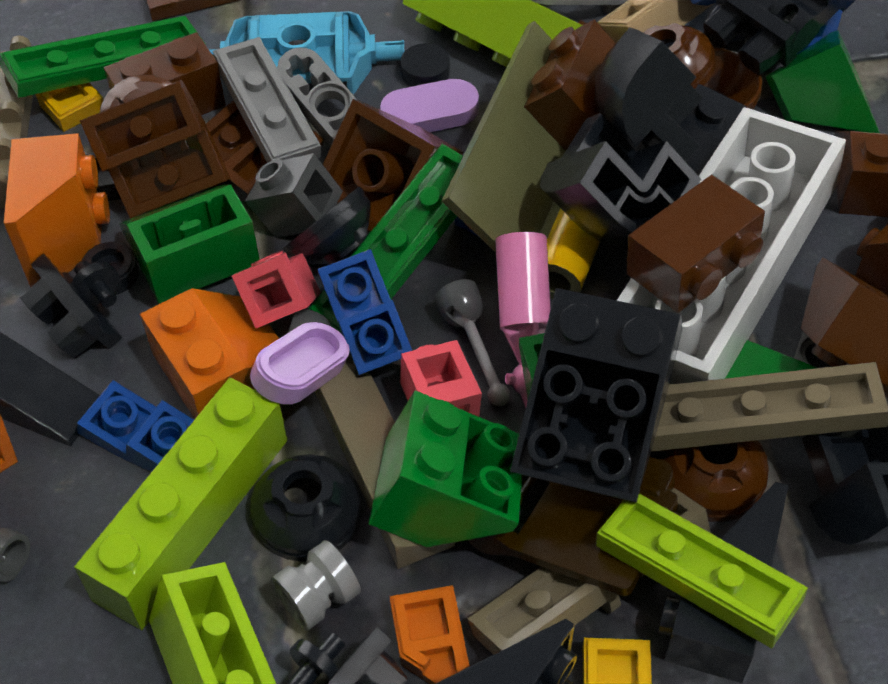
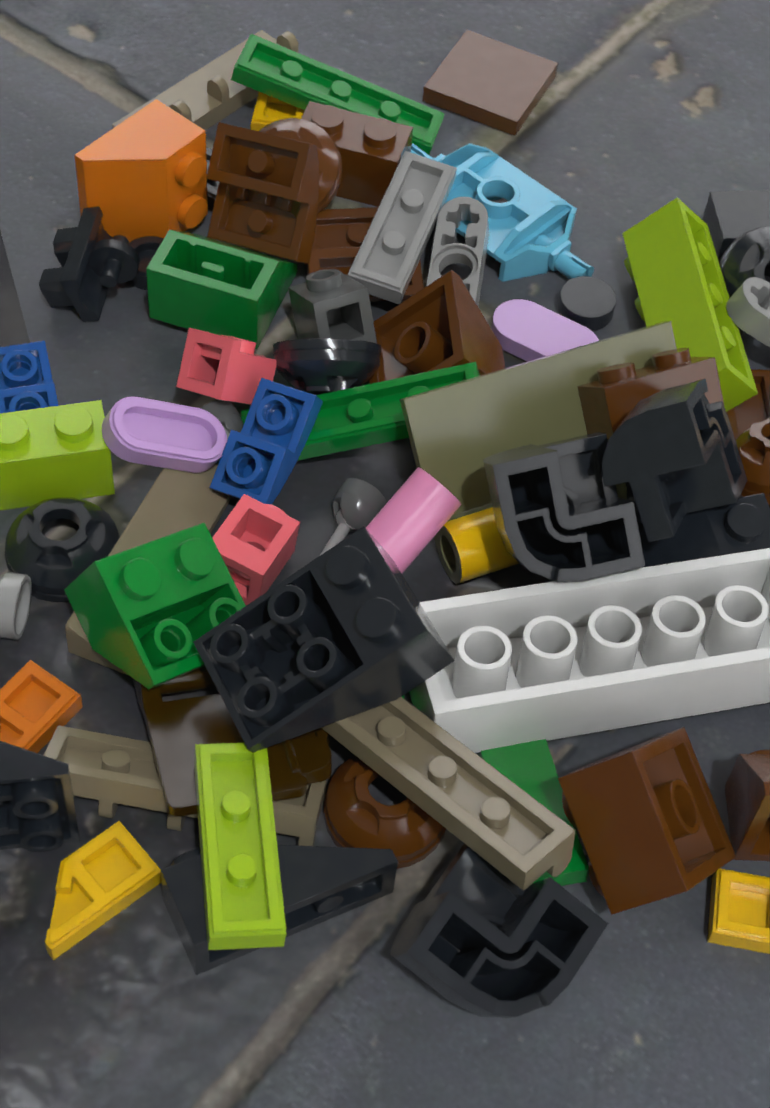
camera: 40 degrees right, 0 degrees up
orange slope [140,288,279,419] -> none
reddish brown brick [627,174,765,313] -> none

